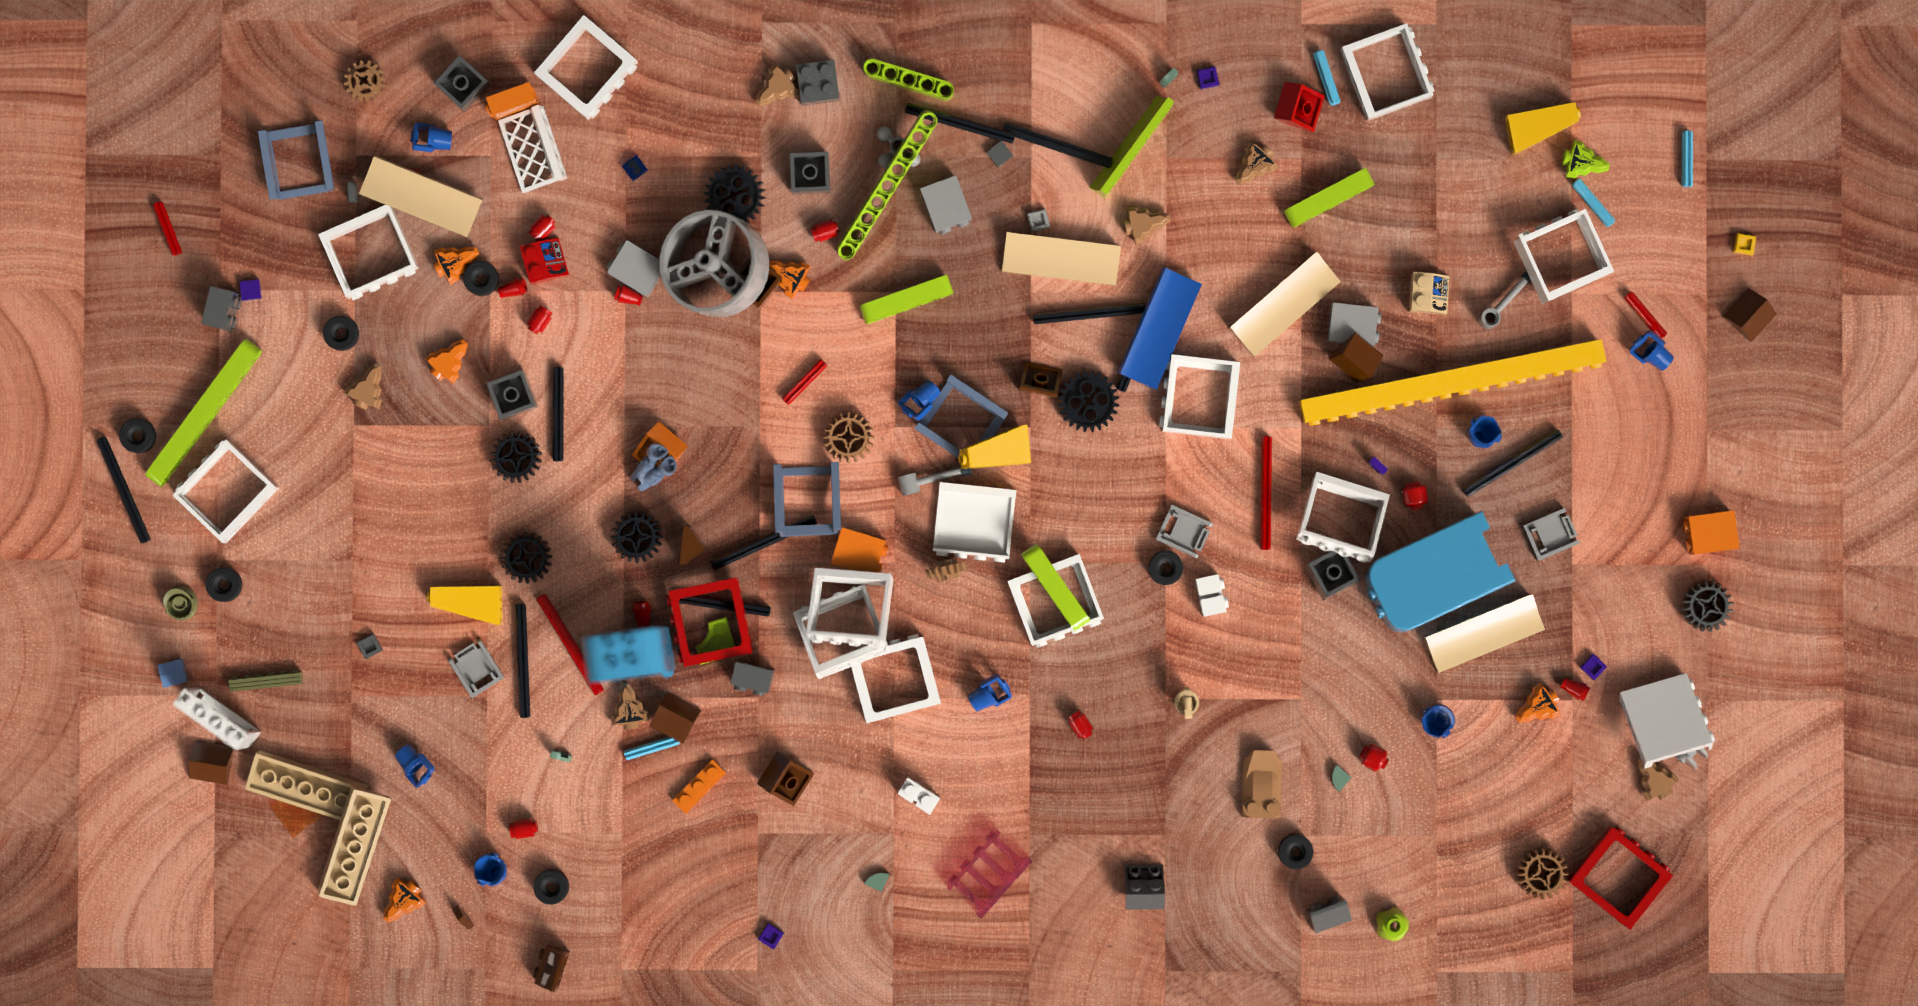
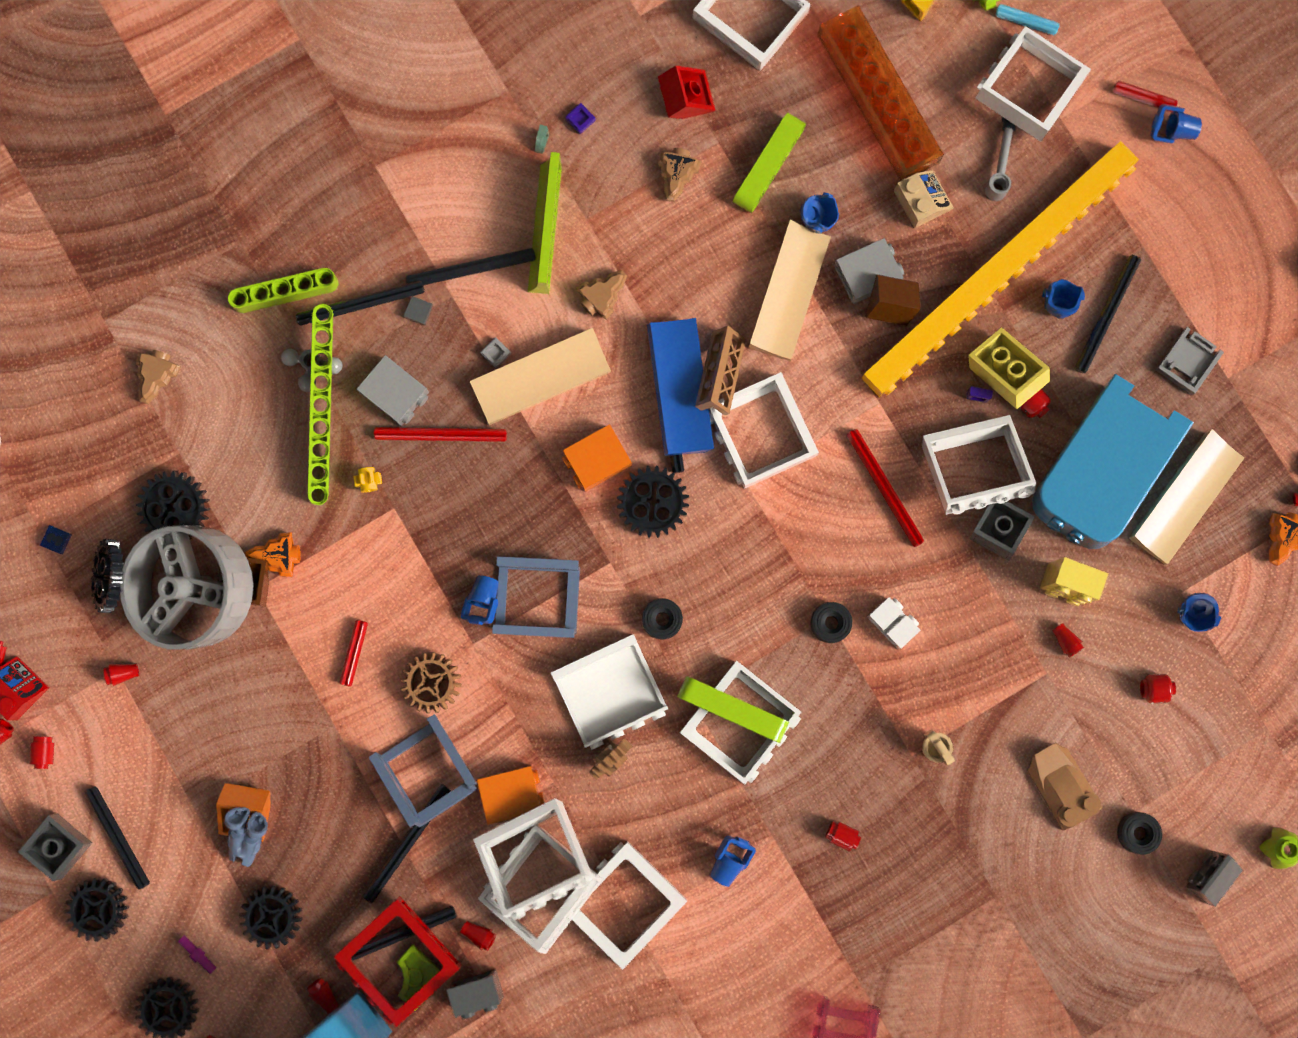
camera: 30 degrees left, 5 degrees down
light grey brick [607,240,661,298] -> none
reddish brown slope [679,526,707,565] -> none
dark grey brick [790,152,831,194] -> none
dark grey brick [796,60,840,106] -> none
red brick [810,219,840,242] -> none
lime beam [859,275,954,324] -> none
light grey piece [897,465,972,496] -> none
white piece [897,777,940,815] -> none
yellow slope [958,425,1031,469] -> none
reddish brown slope [1019,361,1062,399] -> none
black axle [1033,303,1146,324] -> none
dark grey slope [1125,865,1165,910] -> none
light grey container [1155,505,1213,559] -> none
medium azure axle [1313,50,1340,106] -> none
sand green tile [1332,765,1352,792] -> none
reddish brown slope [1722,288,1777,342] -> none
none -> black gear [91,539,124,613]
none -> magenta bar [178,935,217,974]
none -> yellow gear [353,467,382,493]
none -> red axle [374,427,507,442]
none -> red cone [460,921,496,951]
none -> orange brick [562,424,632,492]
none -> black tyre [642,598,683,640]
none -> medium nougat fence [695,326,746,415]
none -> blue cap [800,192,839,234]
none -> clear orange brick [818,5,944,181]
none -> light yellow brick [968,327,1050,409]
none -> light yellow brick [1040,557,1108,606]
none -> red cone [1052,623,1084,658]

